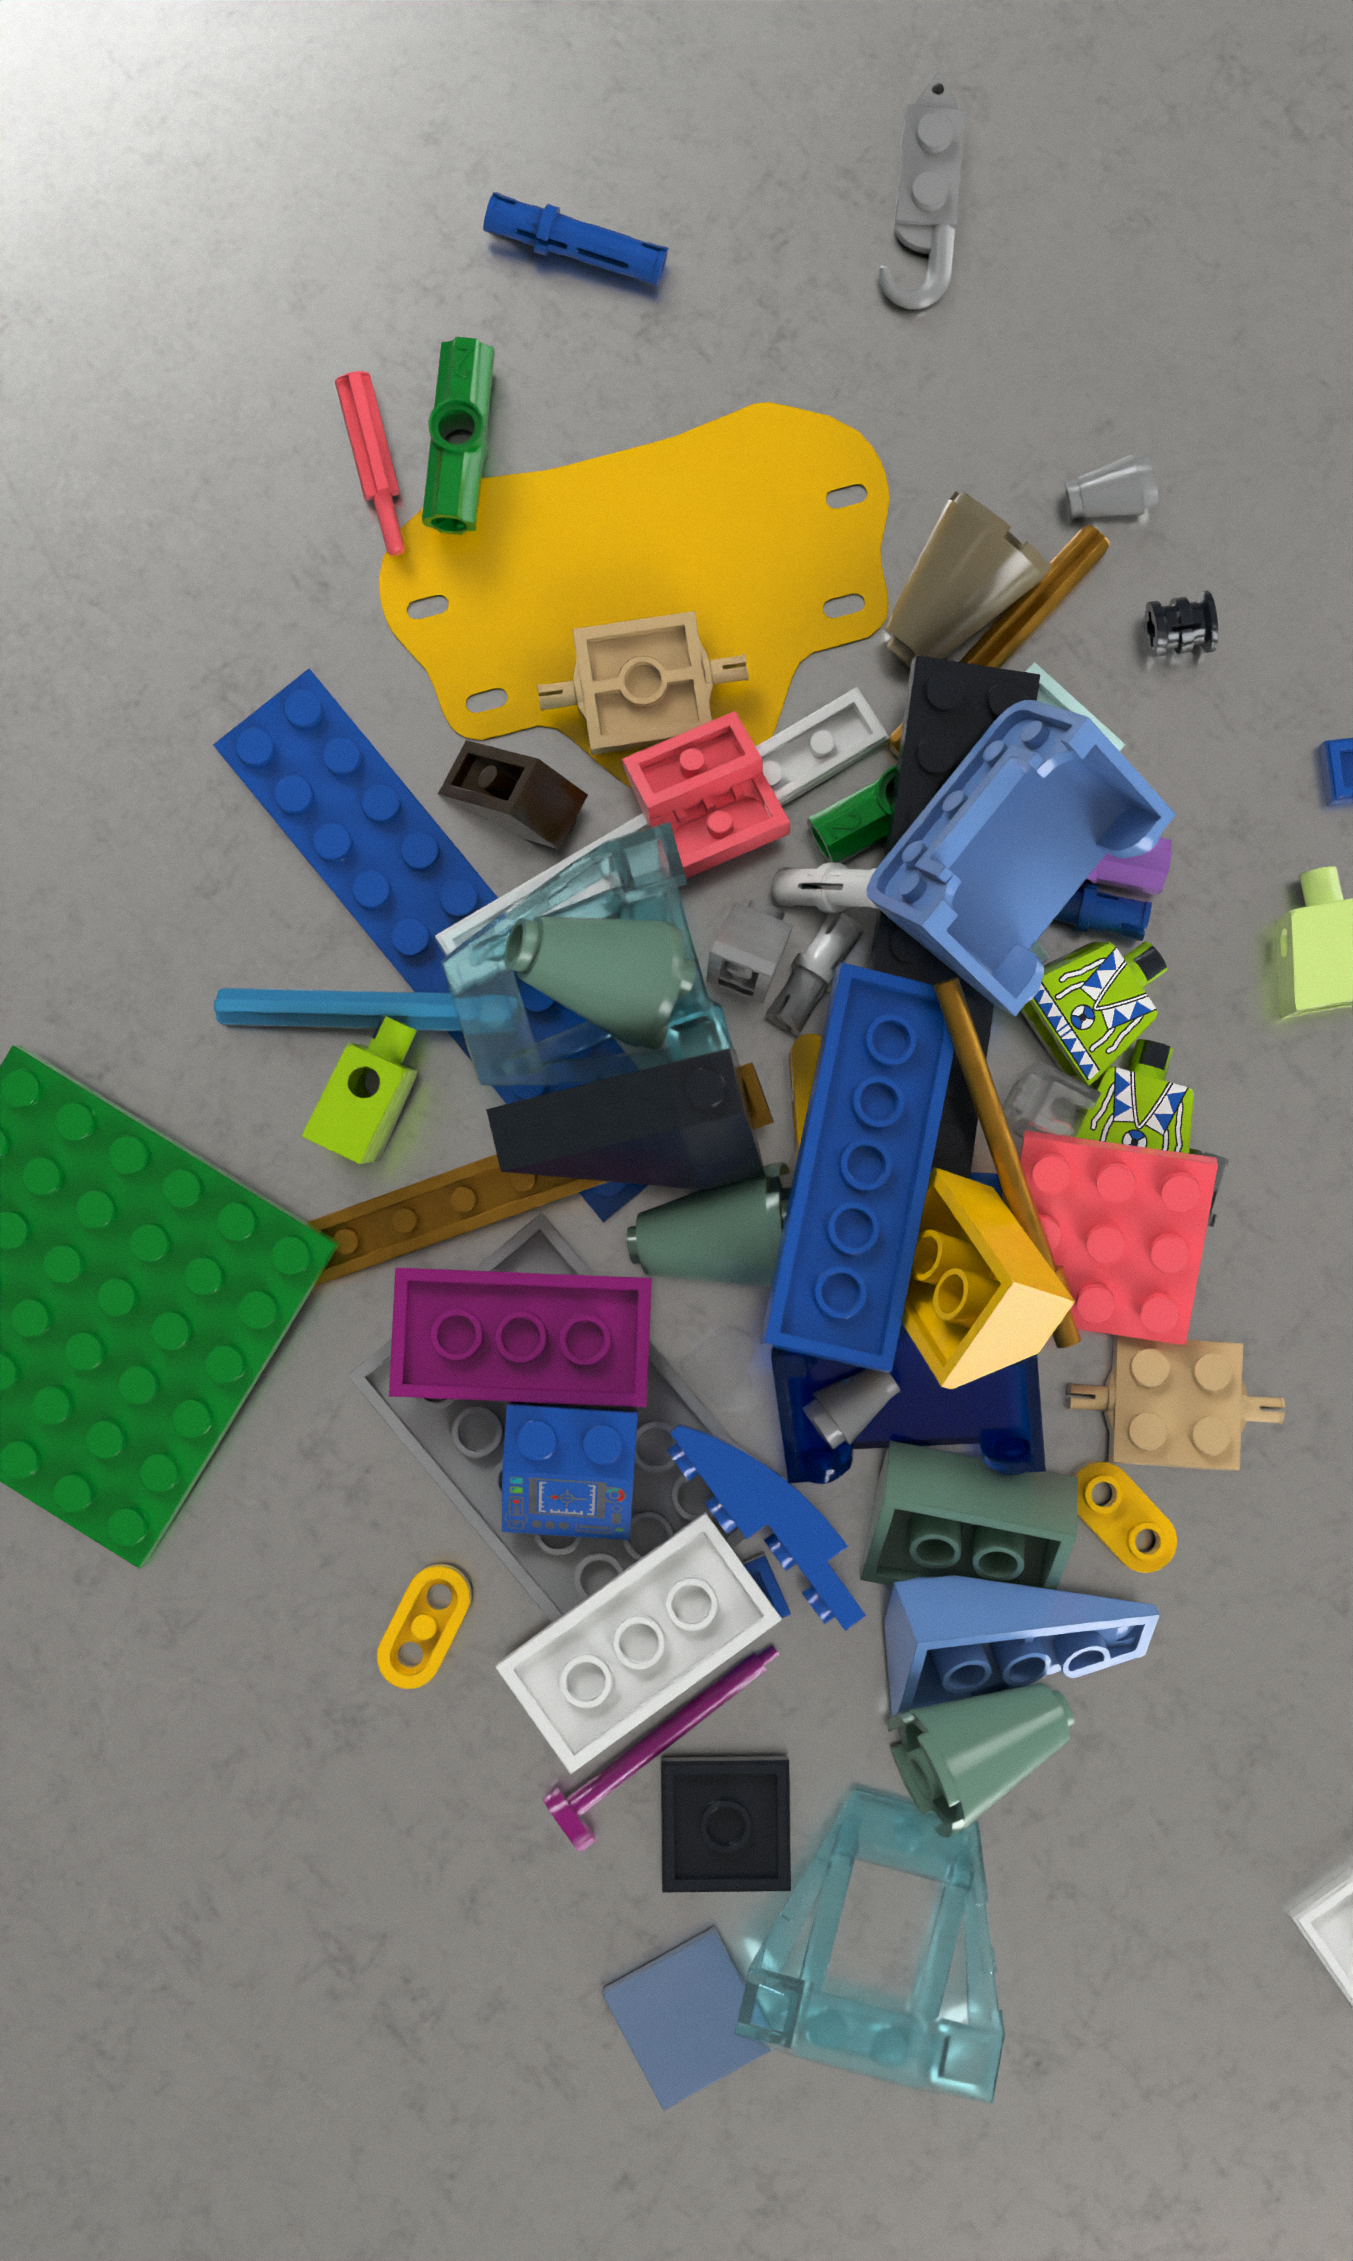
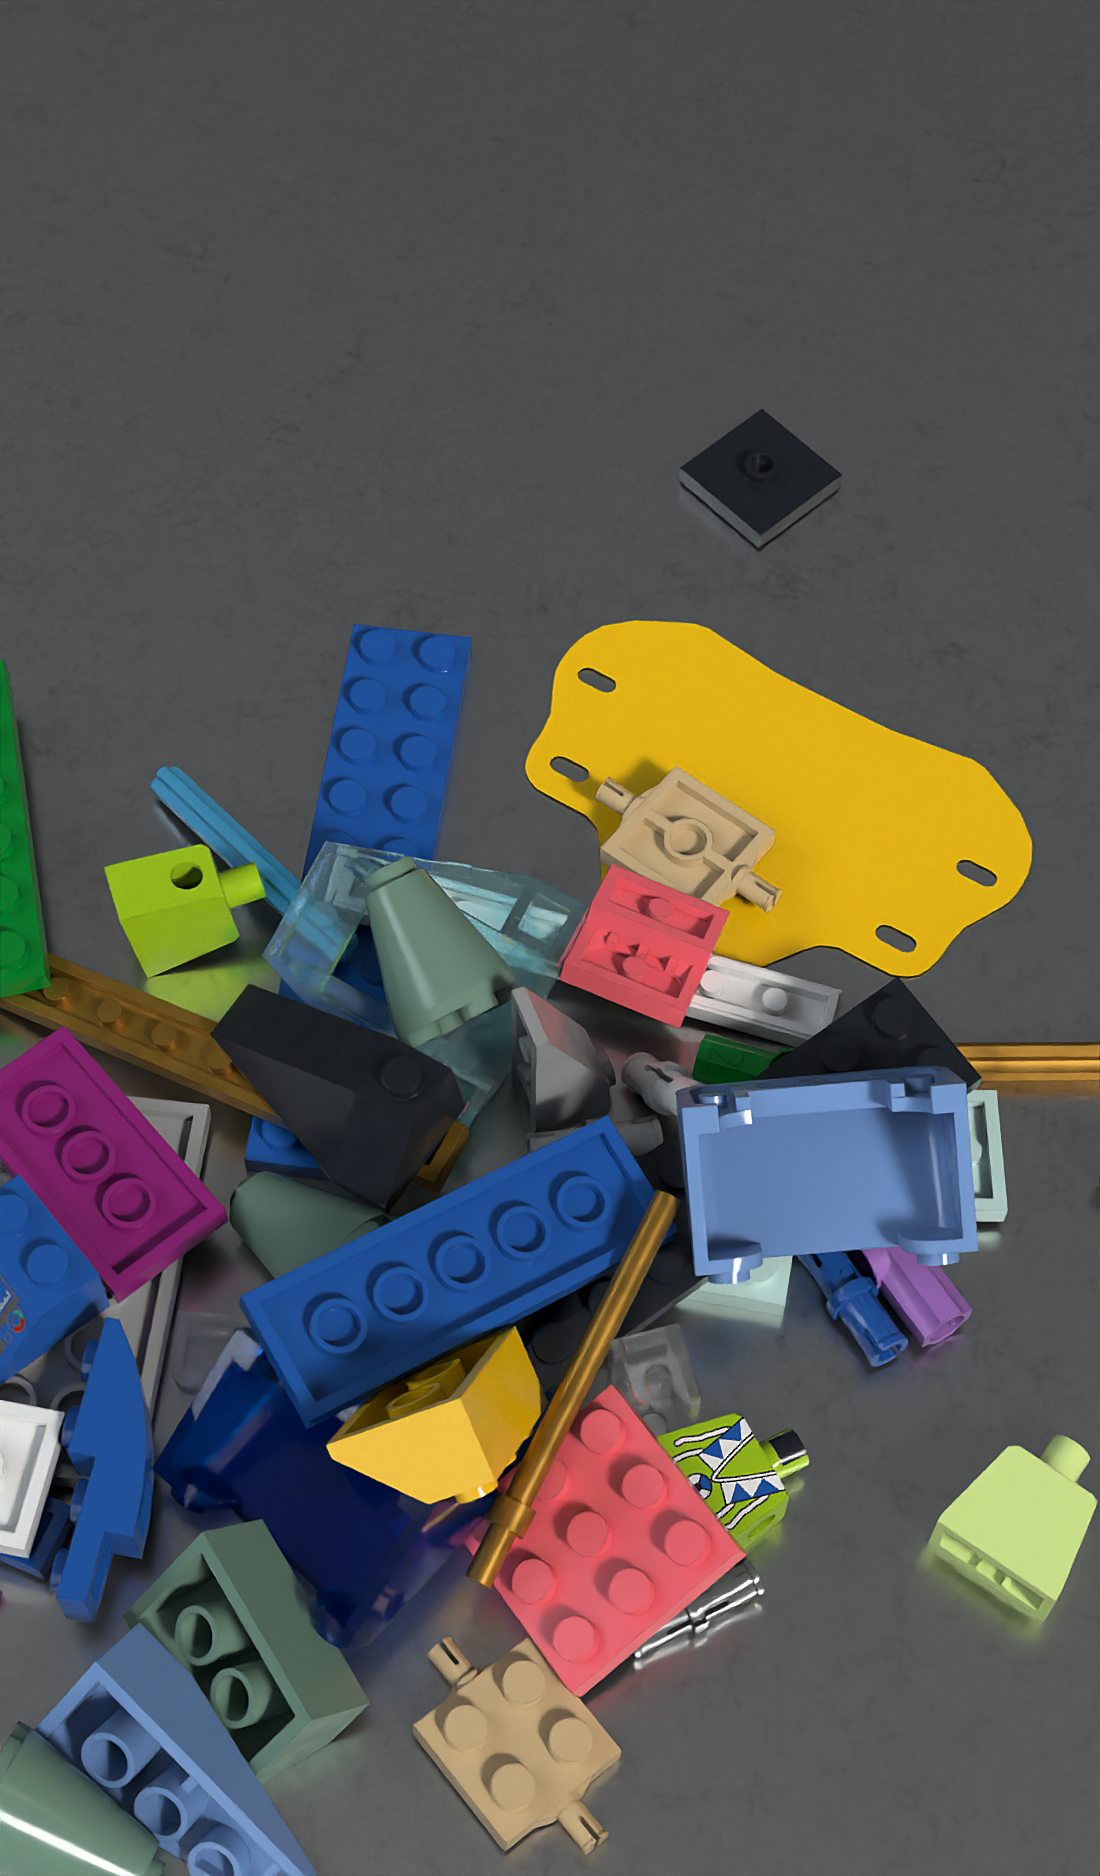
camera: 50 degrees right, 25 degrees down
coral axle [335,371,405,556] -> none
green piece [422,337,495,535] -> none
dark brown slope [438,740,588,850] -> none
blue pin [483,192,669,287] -> none
light grey cone [802,1368,901,1449] -> none
dark tan cone [884,490,1051,668] -> none
torso [1021,941,1167,1086] -> none
yellow plate [1071,1461,1177,1573] -> none
none -> black plate [679,409,842,548]

